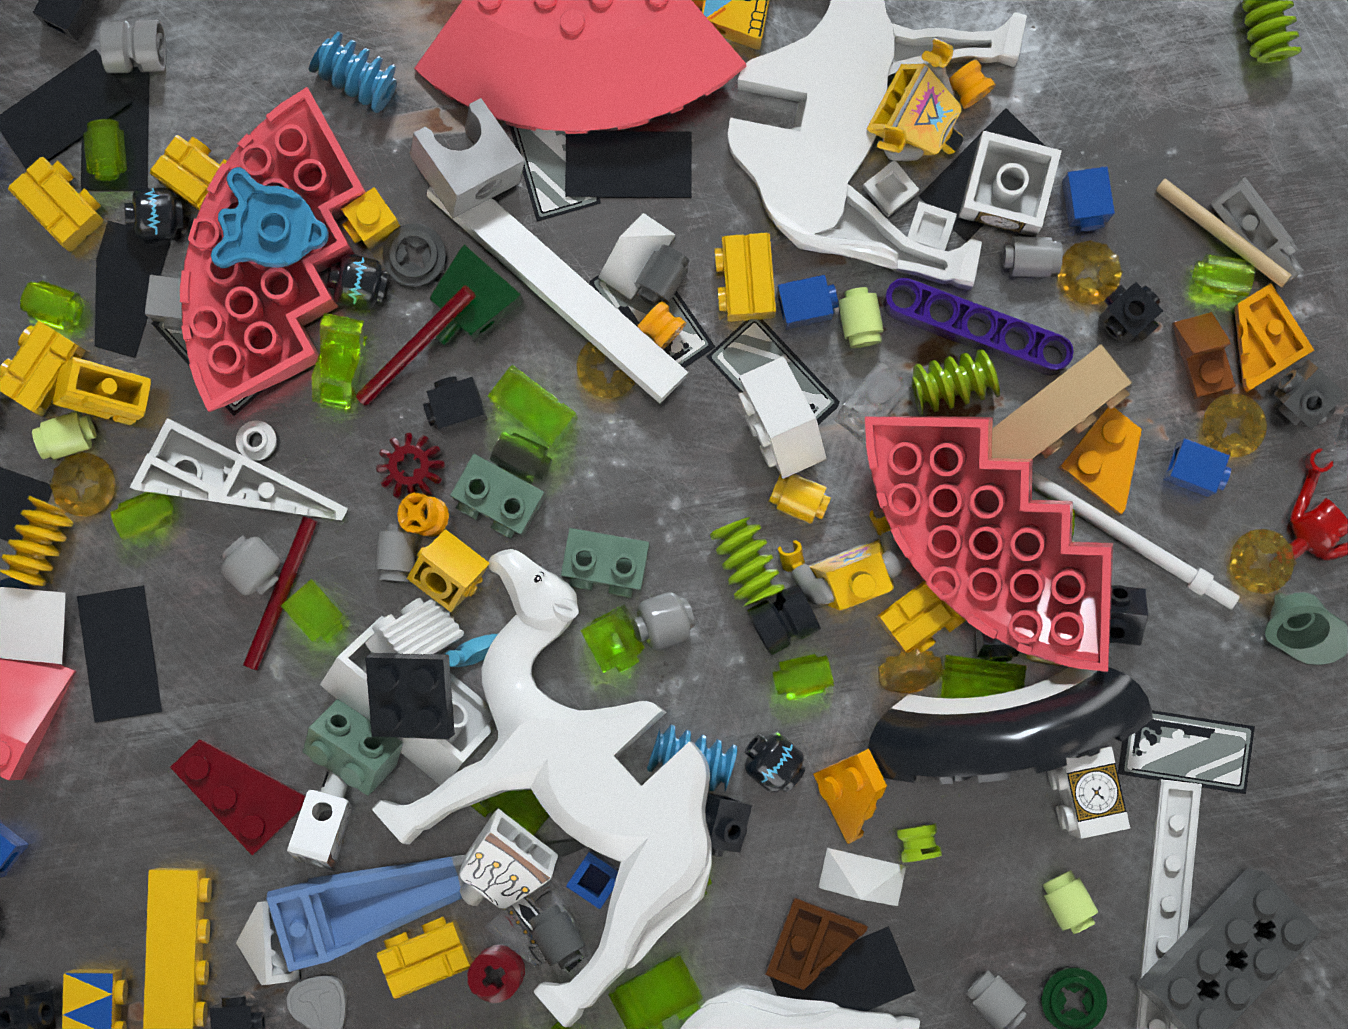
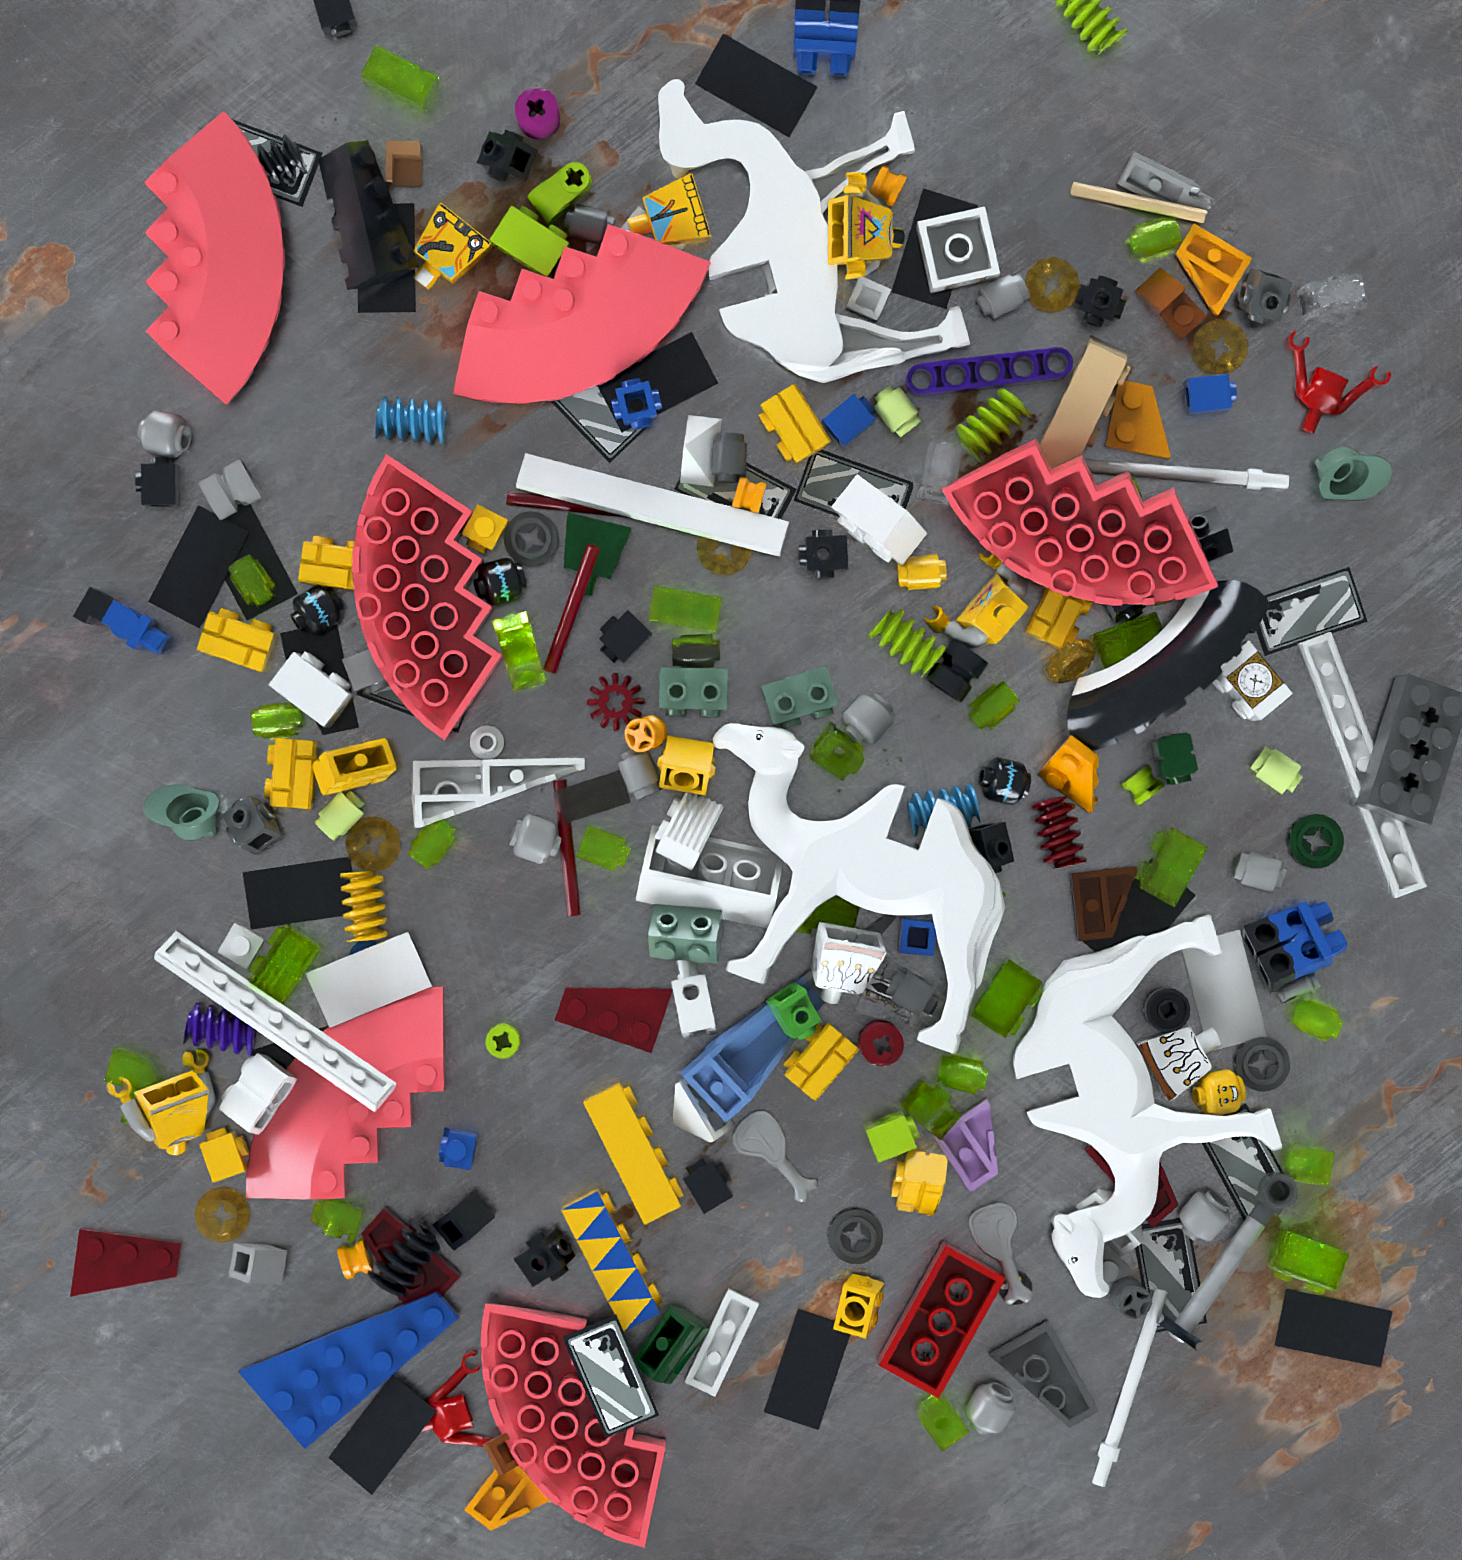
camera: 35 degrees left, 5 degrees up
black sticker [77,585,162,723] -> none
dark azure tile [211,167,329,268] -> none
black plate [365,653,455,740] -> none
light grey piece [410,98,525,218] -> none
medium azure bar [445,634,498,668] -> none
white slope [818,848,906,906] -> none
white plate [907,202,957,251] -> none
blue brick [1062,166,1115,231] -> none
clear yellow gear [1230,529,1297,594] -> none
none -> white brick [269,651,355,728]
none -> lime wheel [485,1023,521,1059]
none -> dark red bar [506,491,629,518]
none -> clear smoke tile [554,770,630,823]
none -> blue brick [611,378,662,430]
none -> bright green brick [765,982,822,1039]
none -> black brick [799,530,848,579]
none -> dark red piece [1031,795,1087,869]
none -> clear neon green brick [1135,828,1208,907]
none -> dark green brick [1149,732,1198,785]

